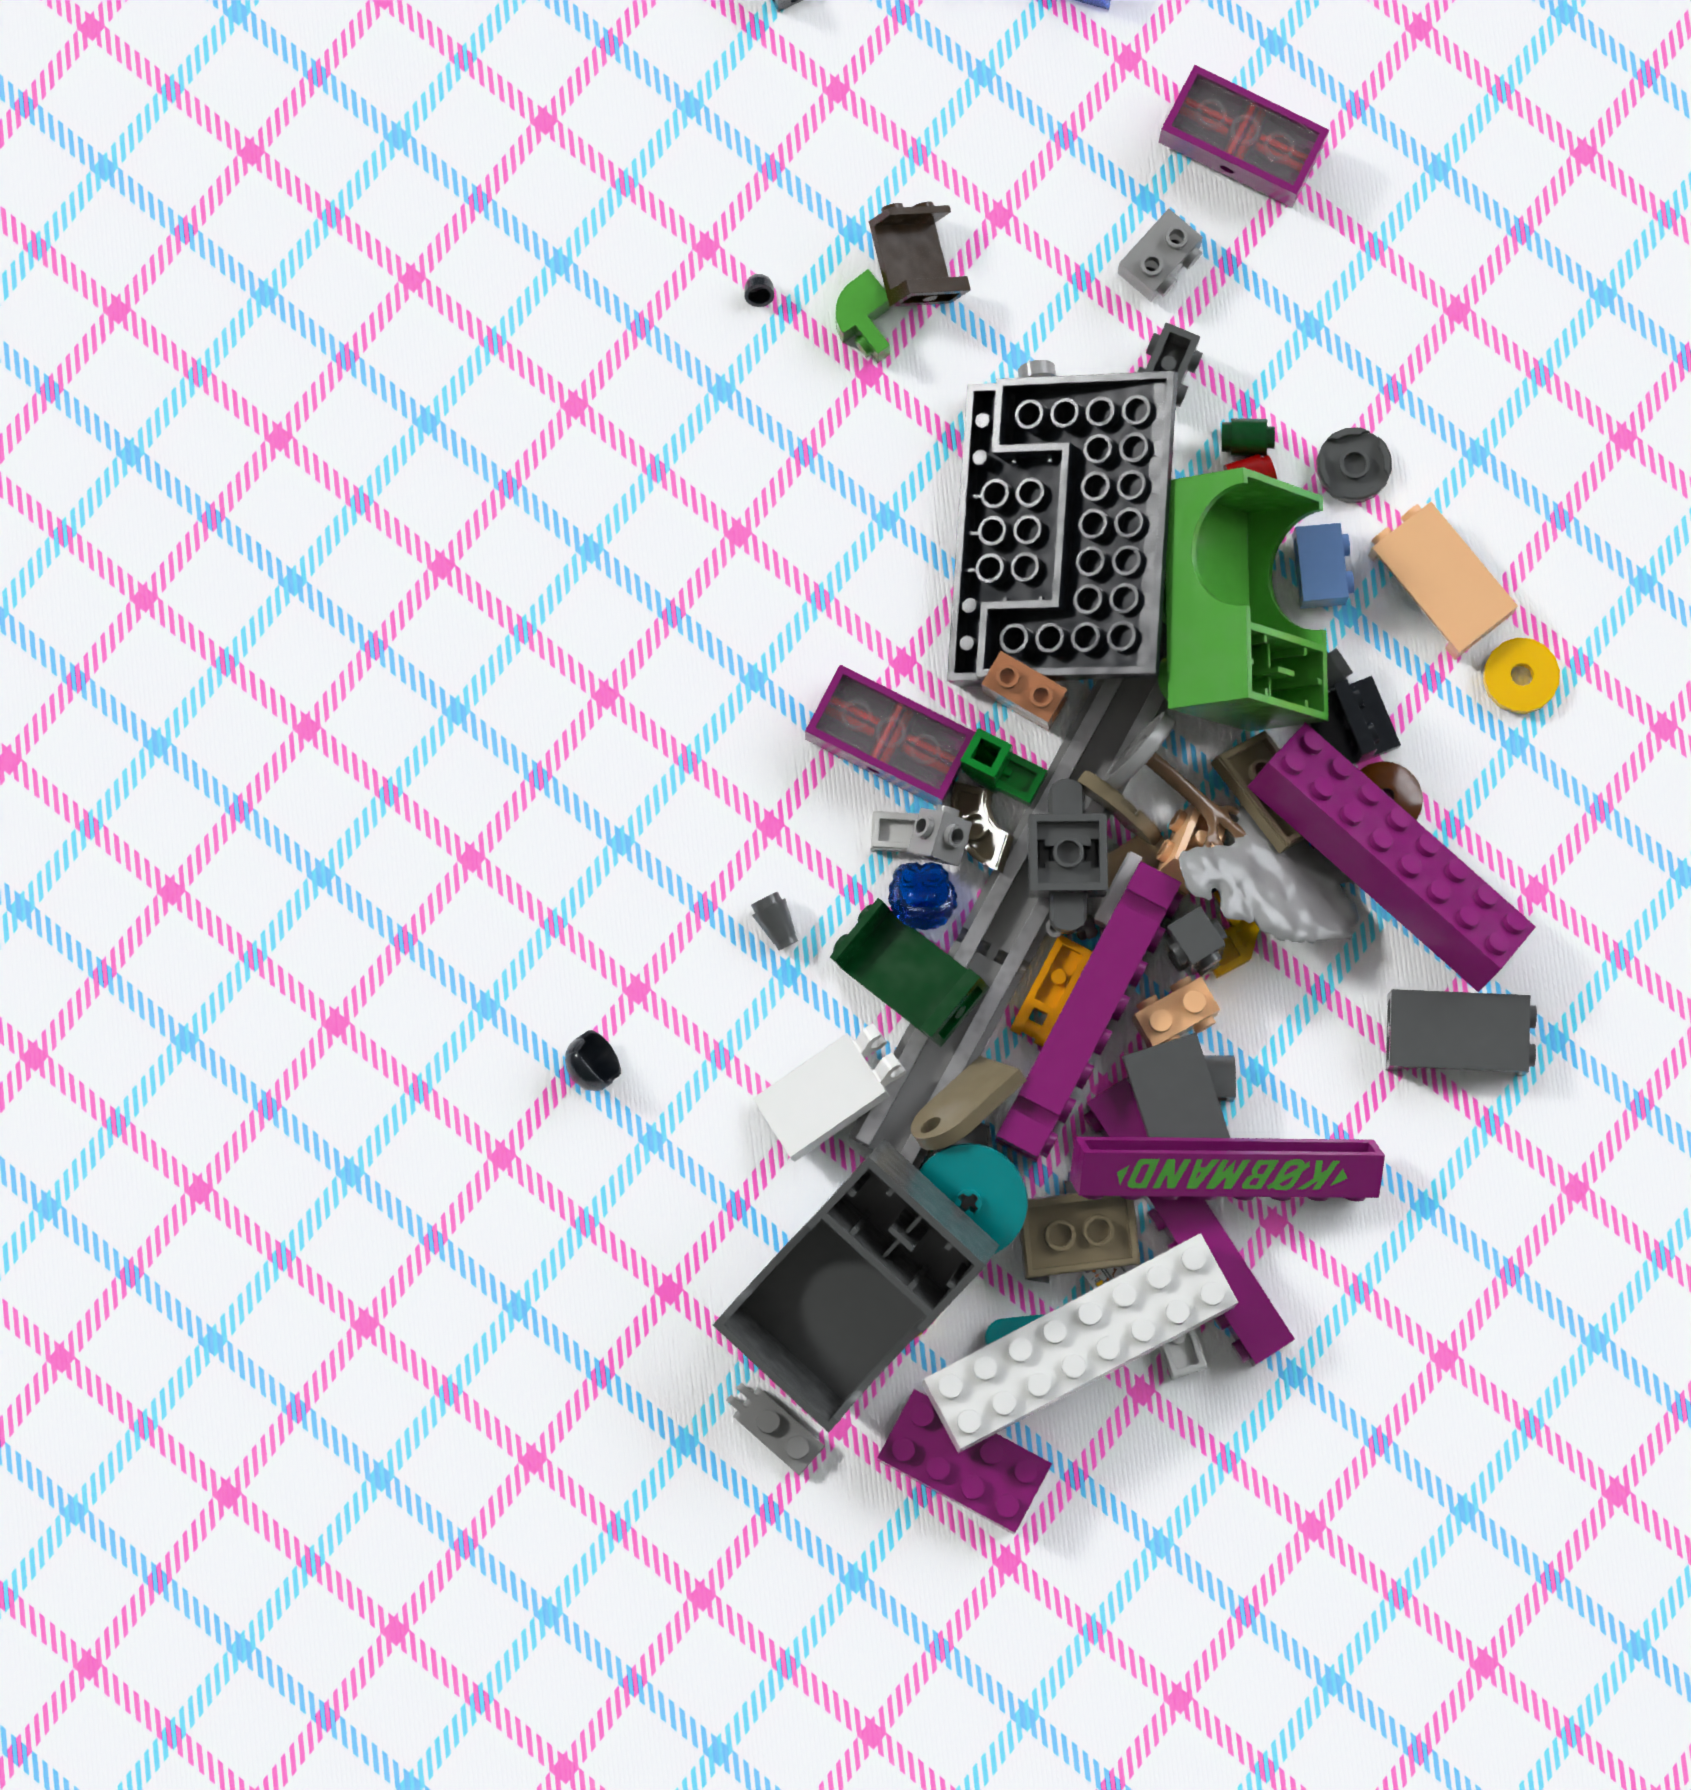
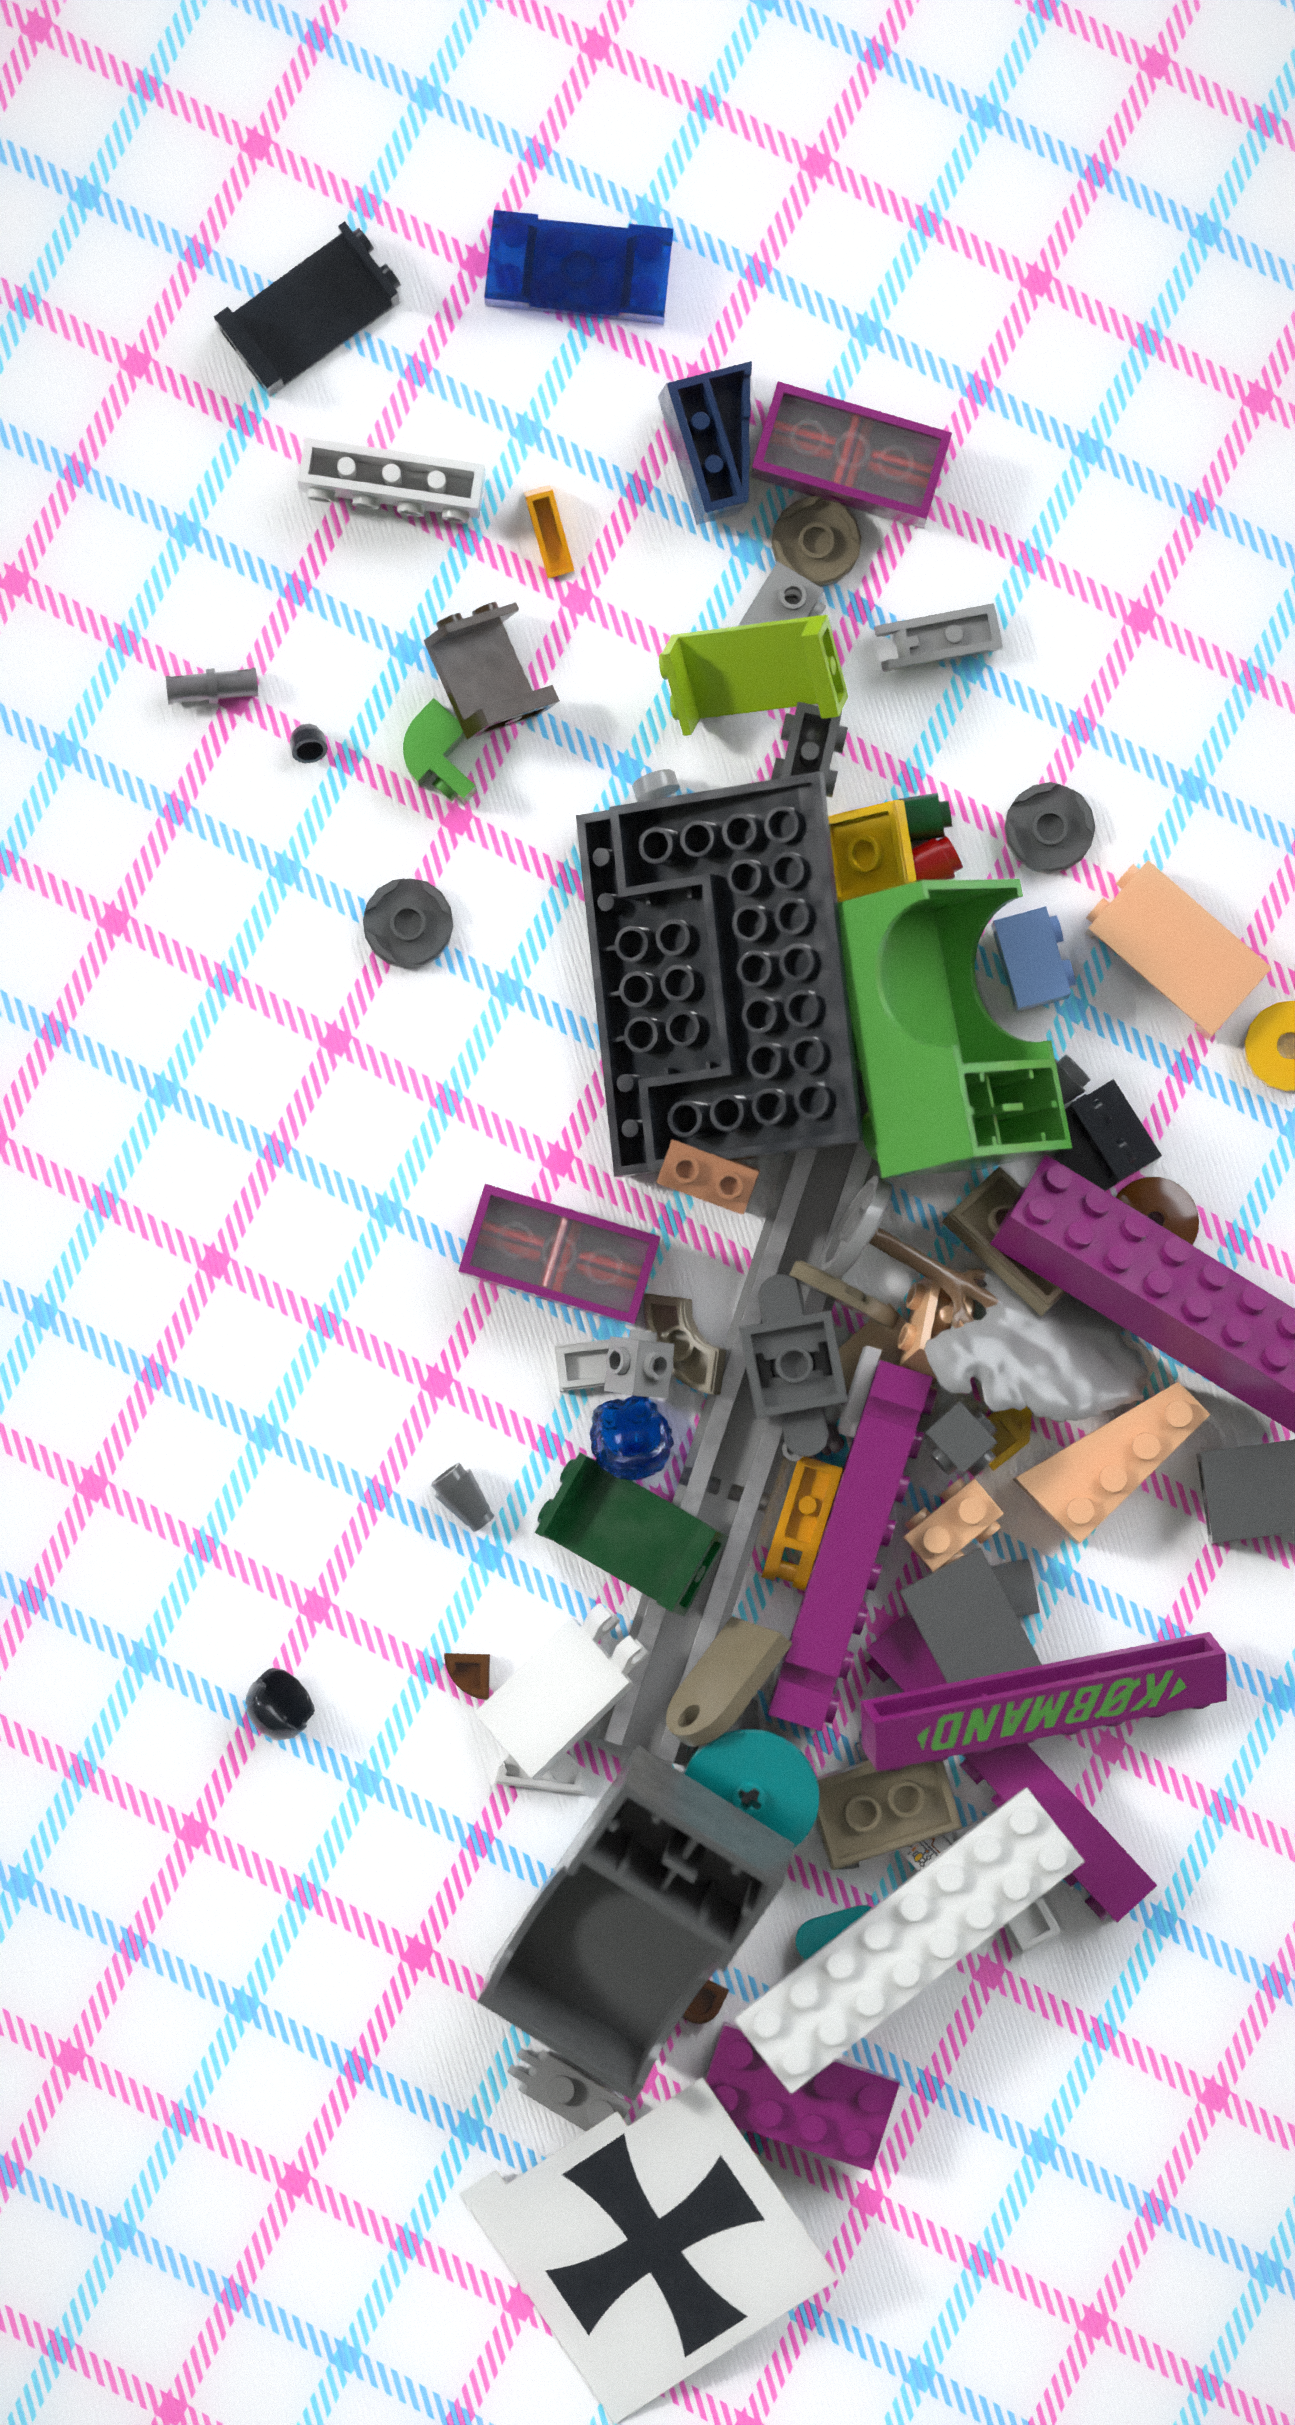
camera: 10 degrees left, 5 degrees up
green brick [960,728,1048,807] -> none
none -> flat silver pin [165,667,259,705]
none -> white brick [298,437,486,523]
none -> dark grey tile [363,878,454,969]
none -> reddish brown tile [444,1653,490,1700]
none -> white sticker [460,2077,839,2424]
none -> white tile [493,1752,585,1794]
none -> light orange piece [523,485,575,578]
none -> dark blue wedge [657,361,752,525]
none -> lime panel [659,614,849,736]
none -> reddish brown tile [682,1979,729,2024]
none -> dark tan tile [771,496,862,587]
none -> yellow tile [828,800,917,903]
none -> light grey hinge [874,603,1003,672]
none -> light nougat wedge [1012,1382,1211,1544]

